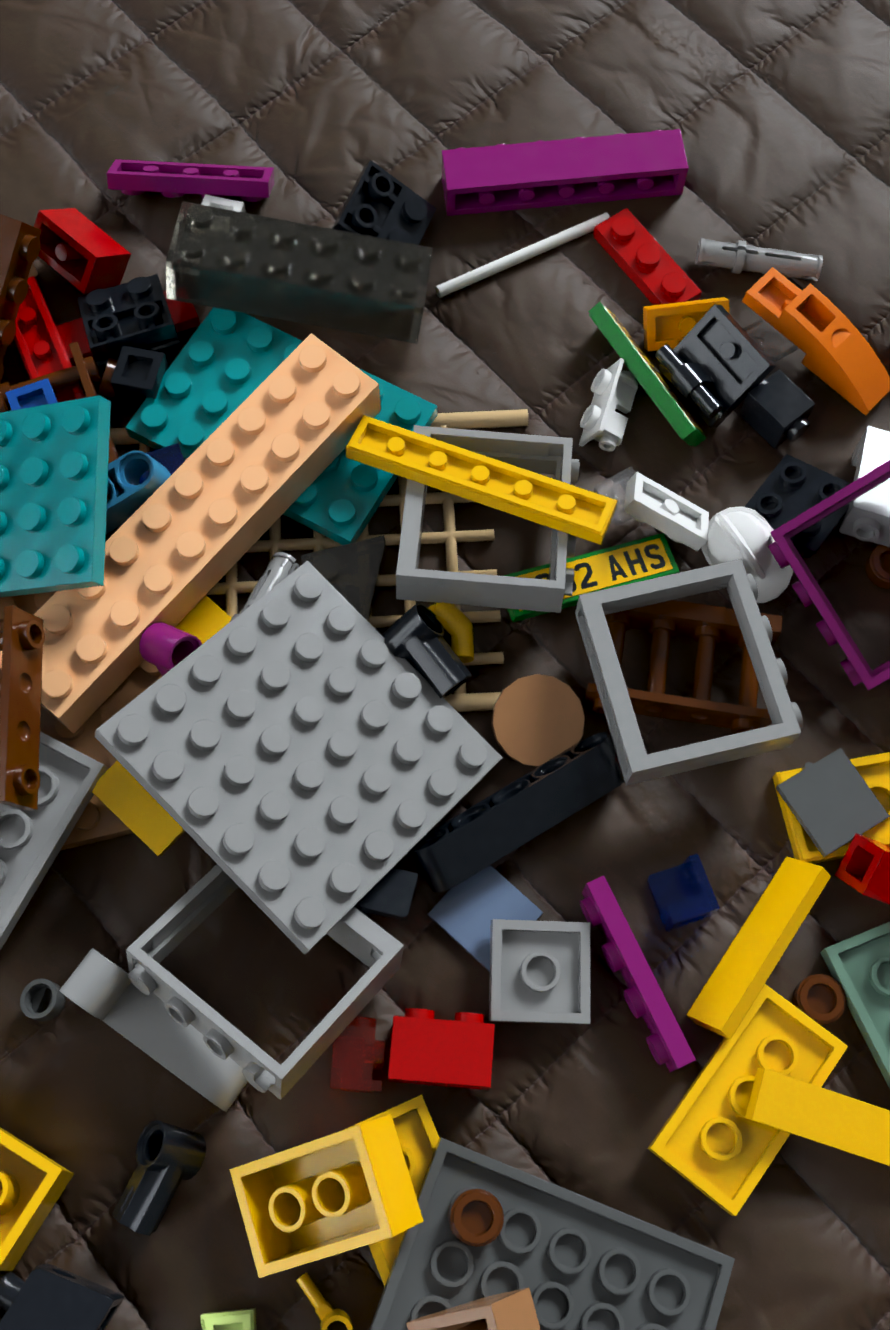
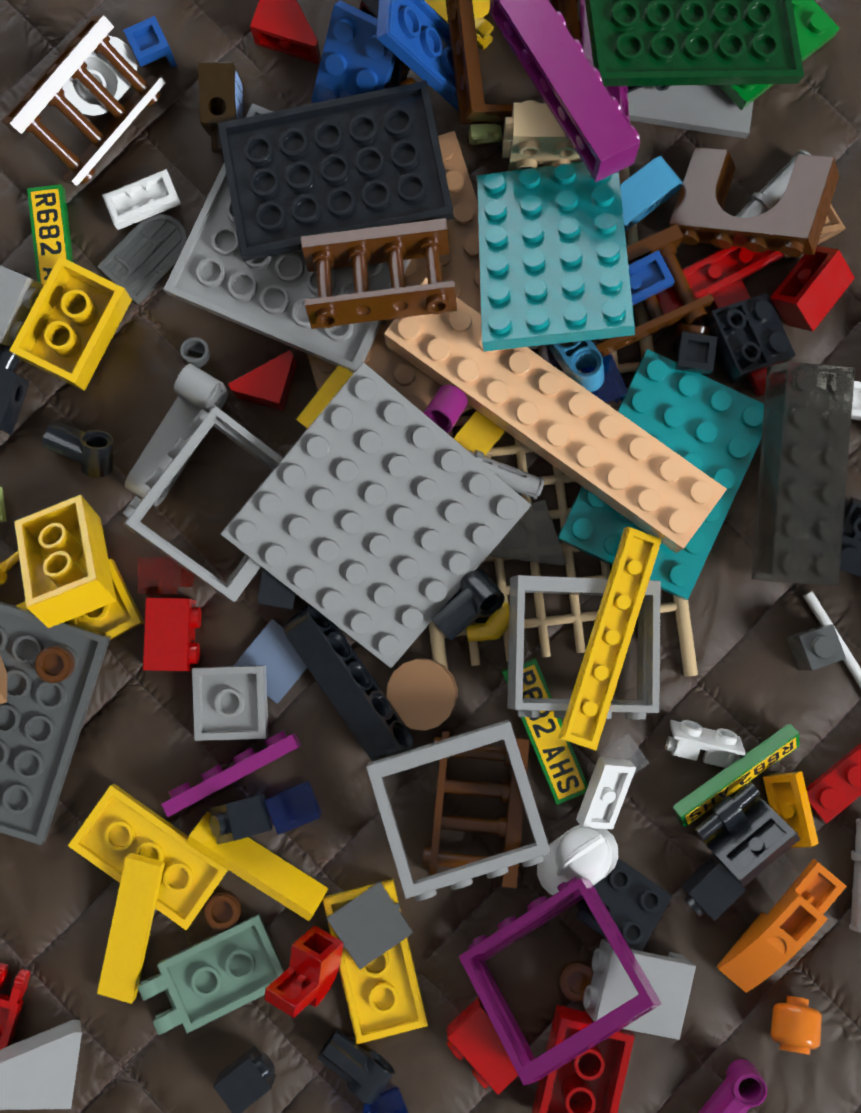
camera: 85 degrees right, 15 degrees up
none -> black brick [209,794,272,844]
none -> red slope [228,350,297,411]
none -> dark grey brick [786,624,846,671]

